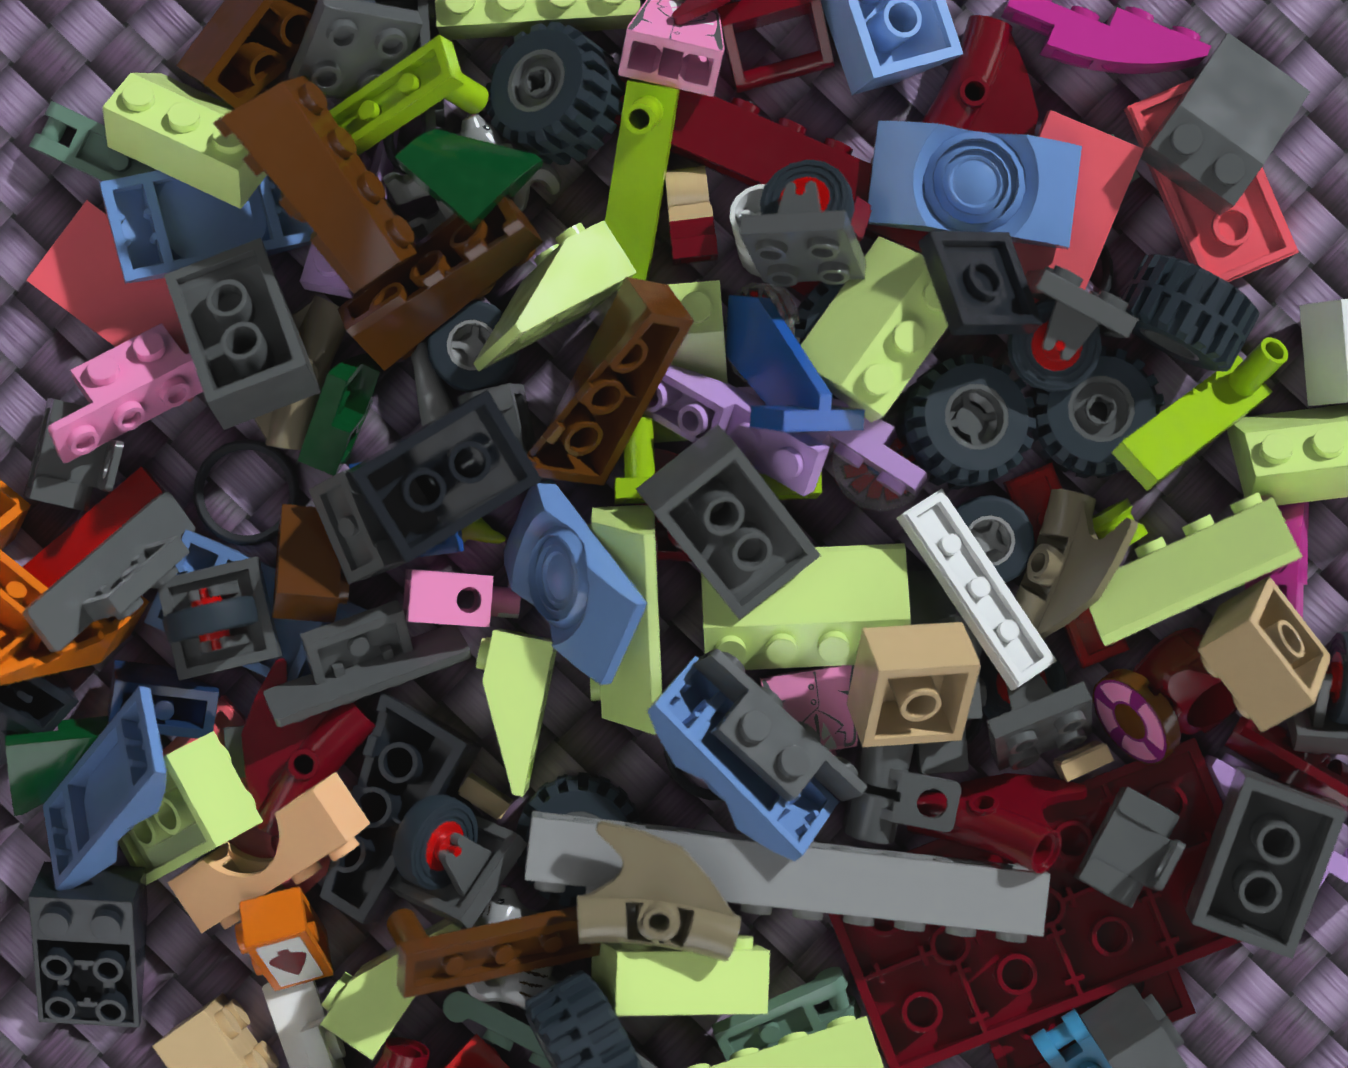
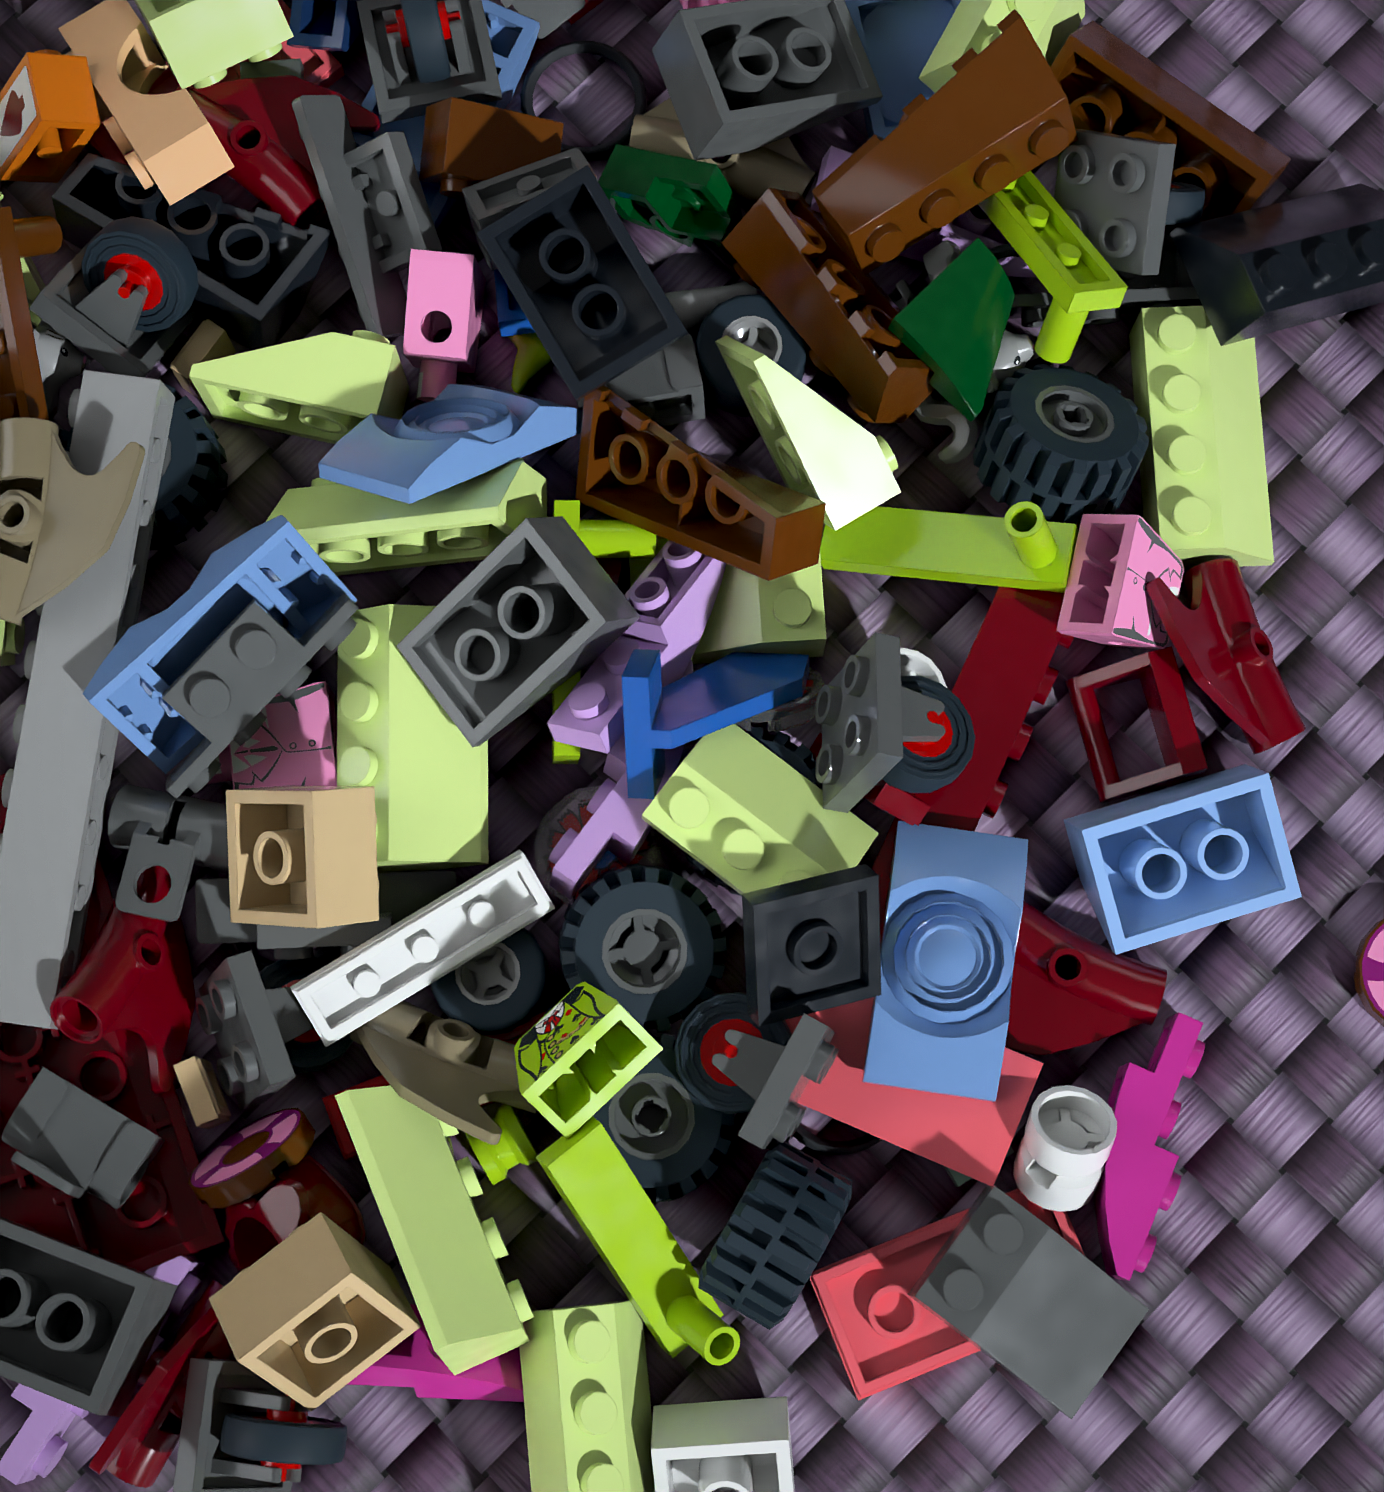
camera: 90 degrees right, 10 degrees down
leg [665,166,718,266] -> none
none -> lime torso [514,981,663,1139]
none -> white wheel [1013,1085,1117,1212]

